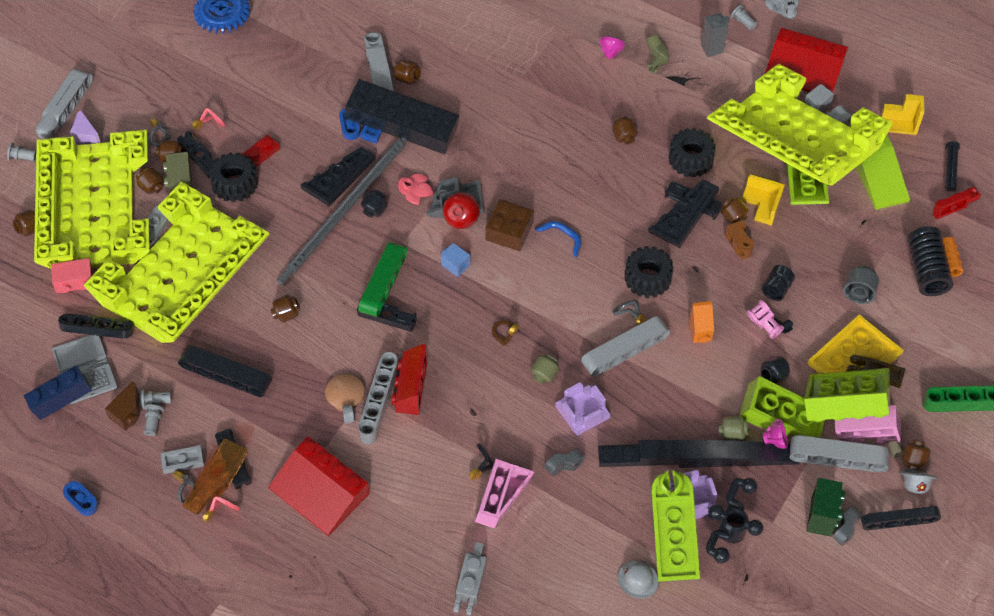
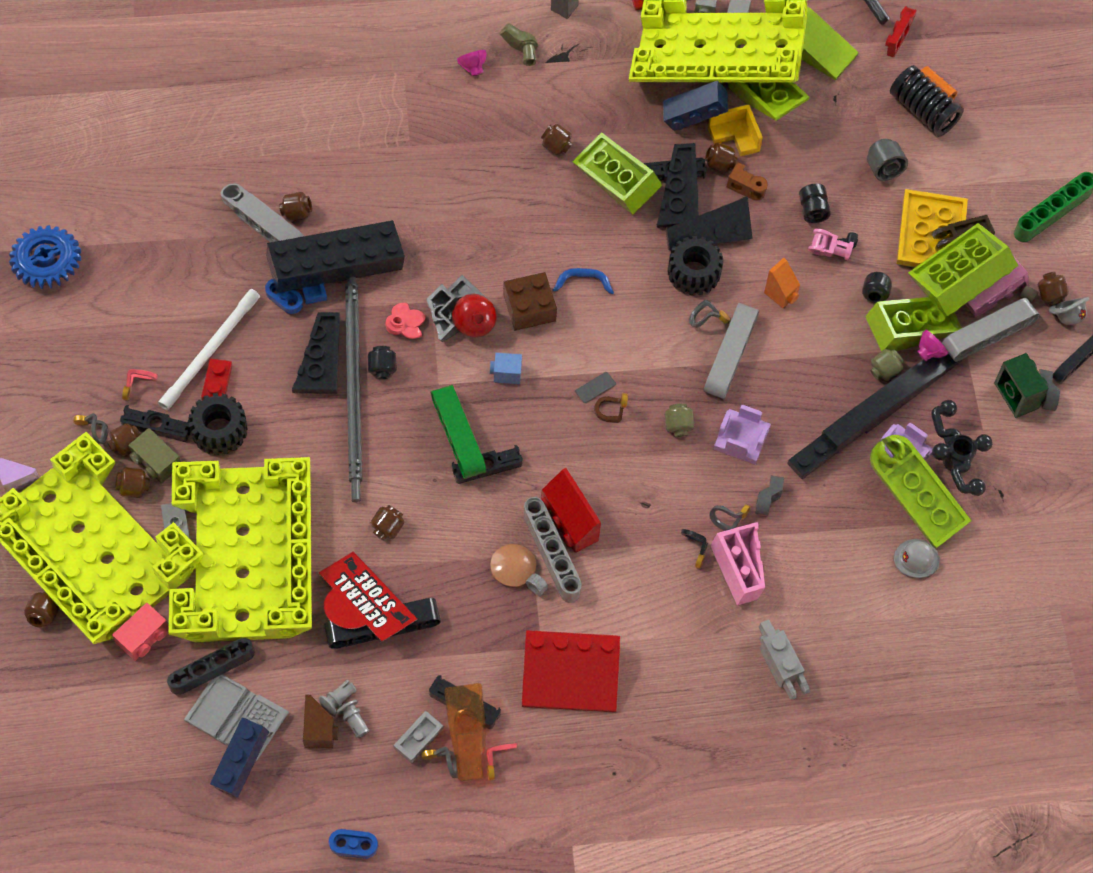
camera: 40 degrees left, 5 degrees up
black tyre [668,128,716,177] -> none
none -> white piece [158,289,260,411]
none -> red sticker [318,551,417,642]
none -> lime slope [572,132,662,215]
none -> dark grey sticker [575,372,616,403]
none -> dark blue brick [663,81,728,131]
none -> black wing [666,196,753,250]
none -> dark grey piece [709,504,751,531]

